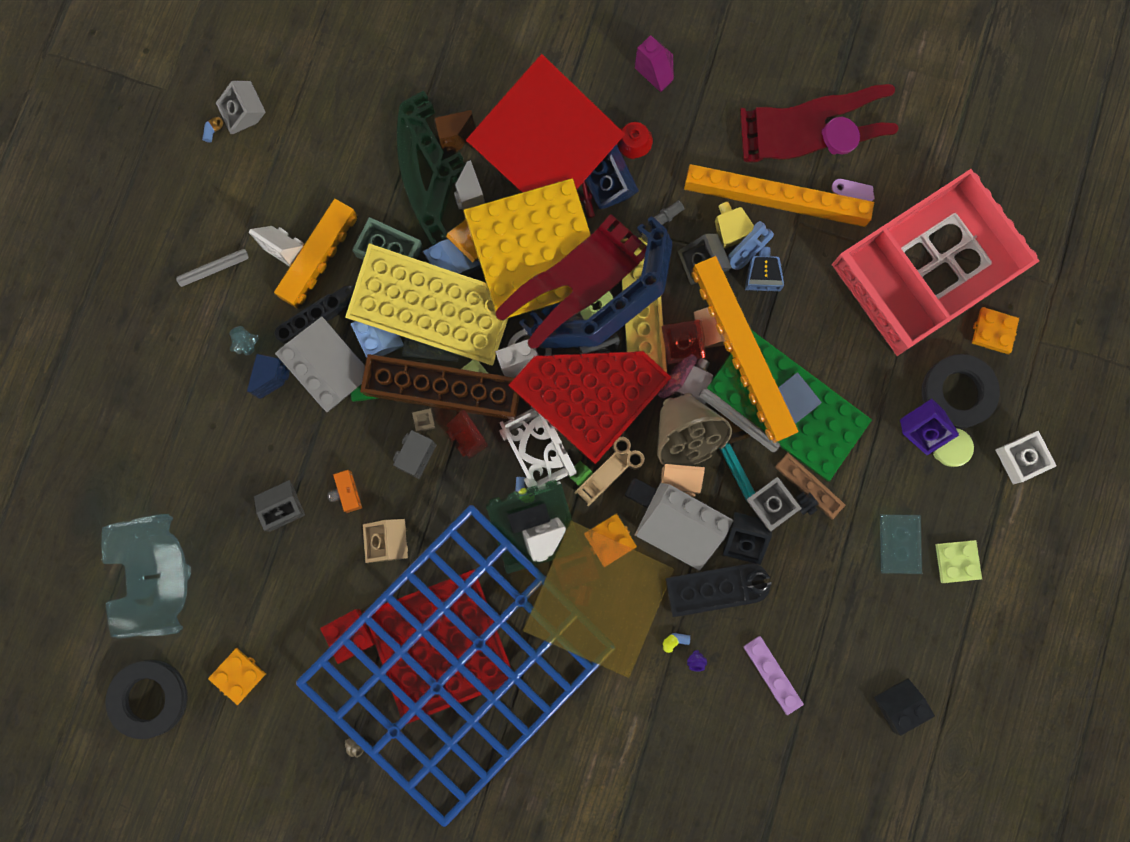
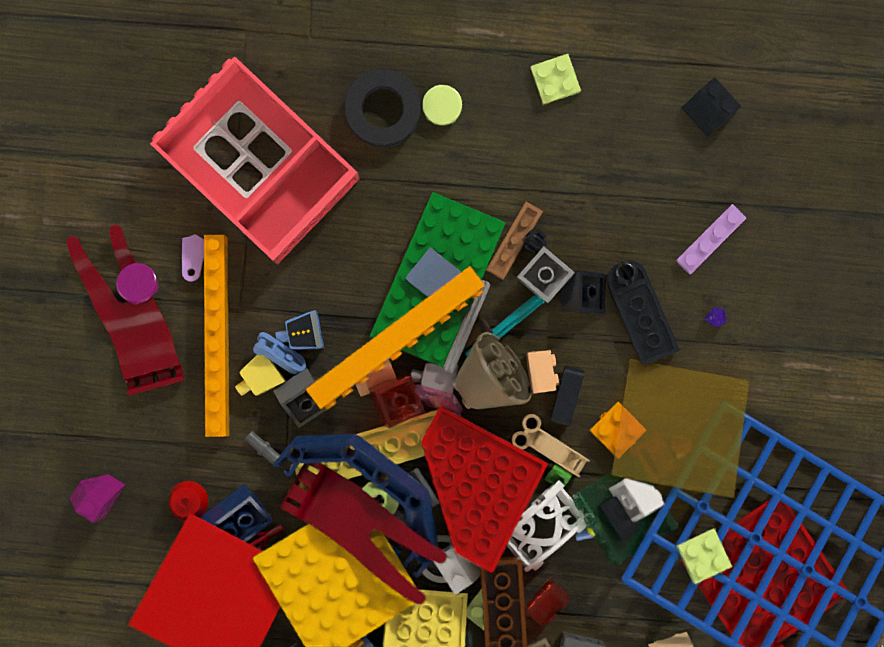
camera: 100 degrees left, 5 degrees up
light grey slope [635,483,733,570] -> none
arm [663,633,690,653] -> none
clear light blue tile [880,515,922,574] -> none
dark purple slope [900,399,959,455] -> none
light orange plate [972,307,1019,355] -> none
white brick [995,431,1057,484] -> none
none -> yellowish green plate [676,529,732,584]

